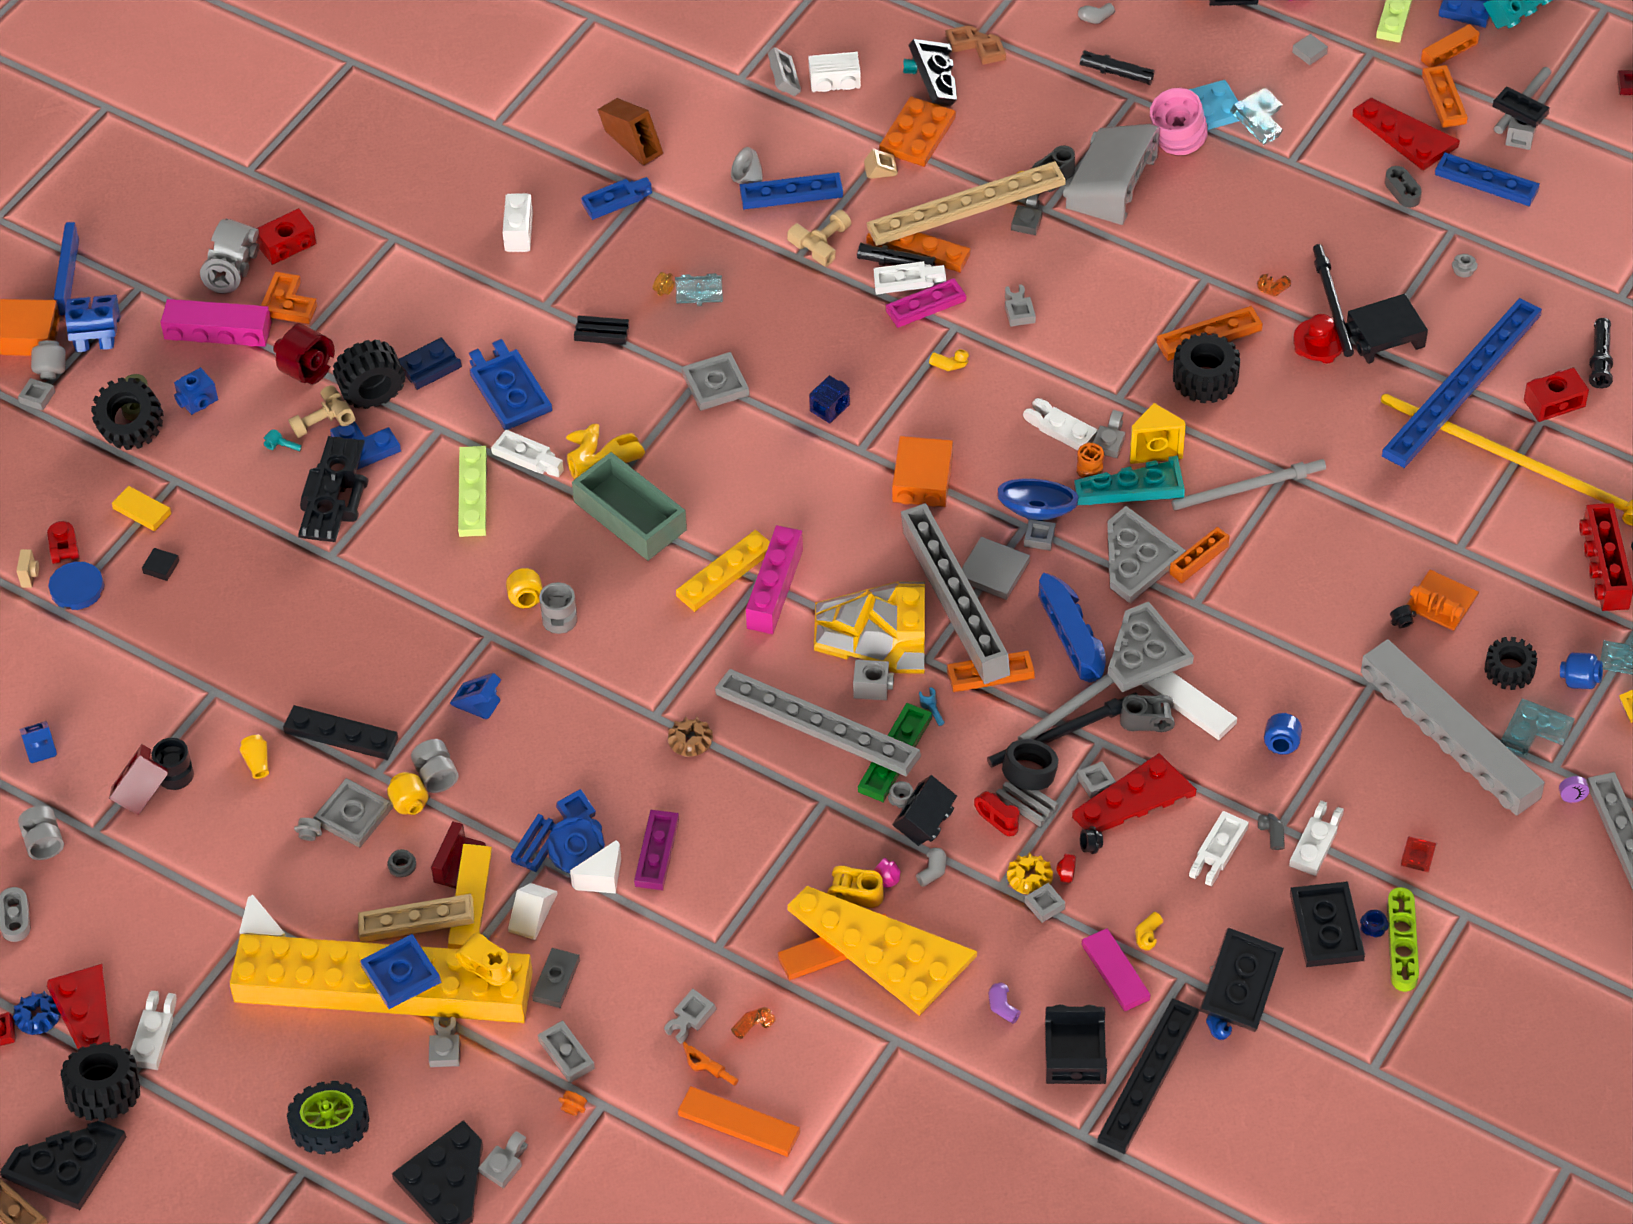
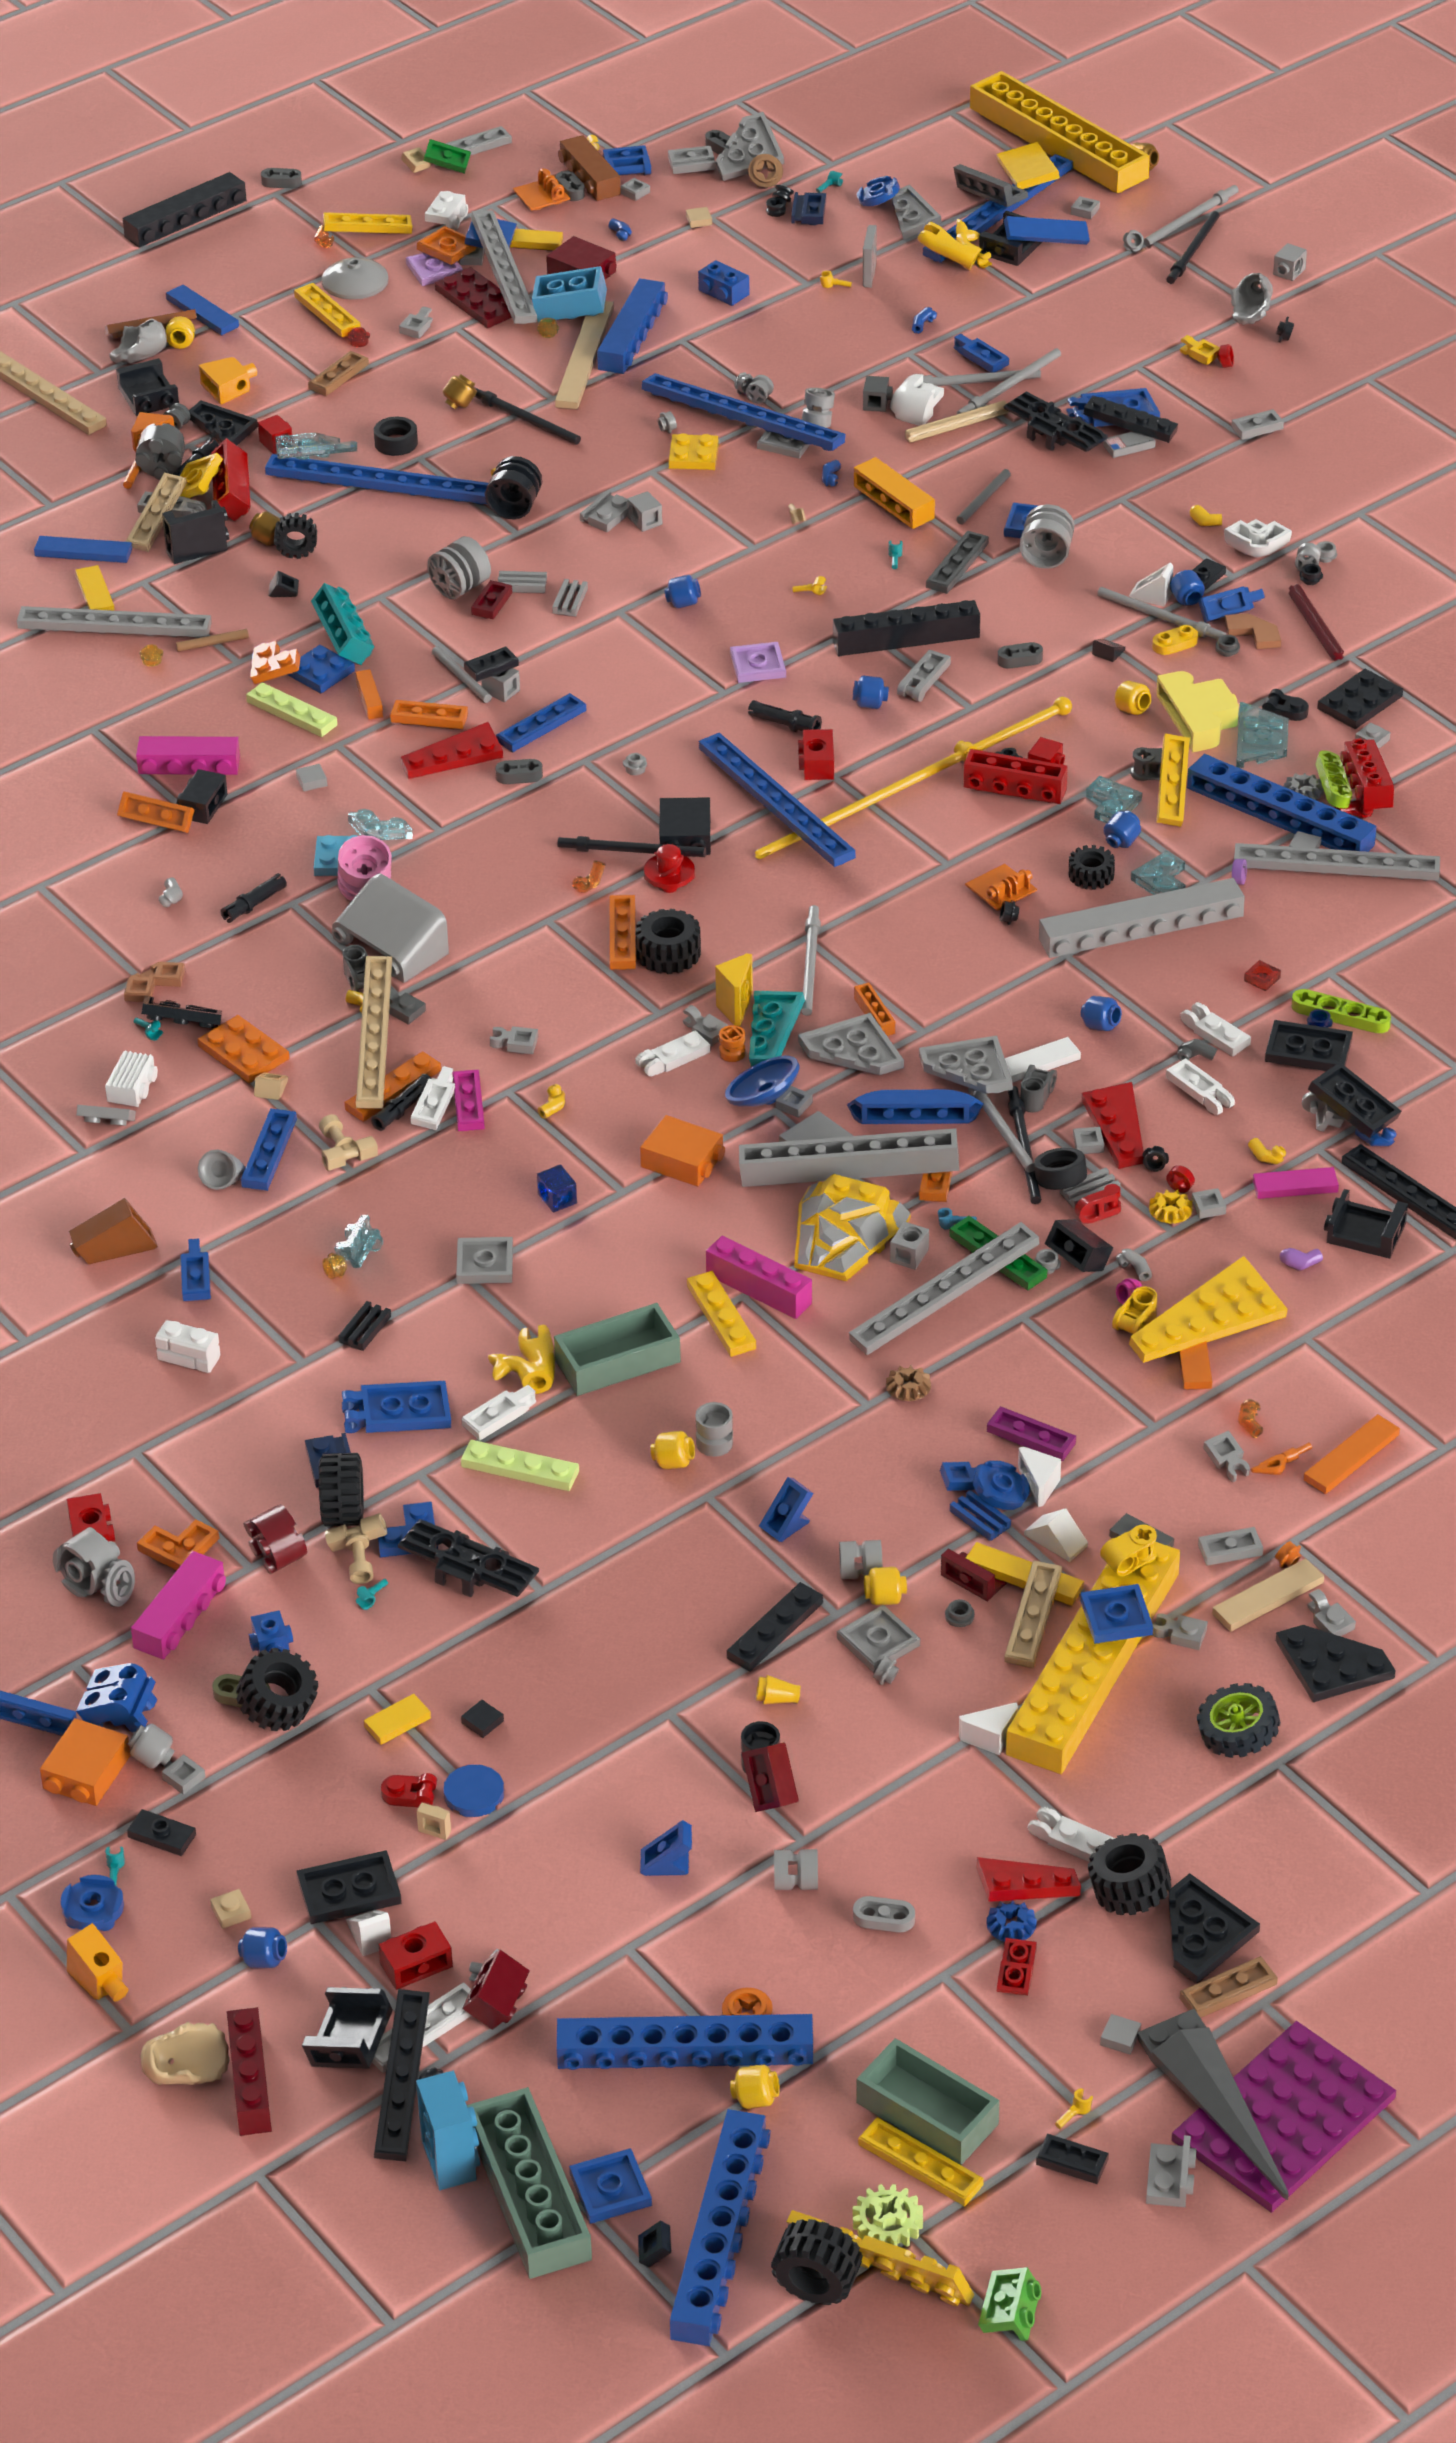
camera: 70 degrees left, 10 degrees down
none -> tan tile [1212,1558,1324,1632]

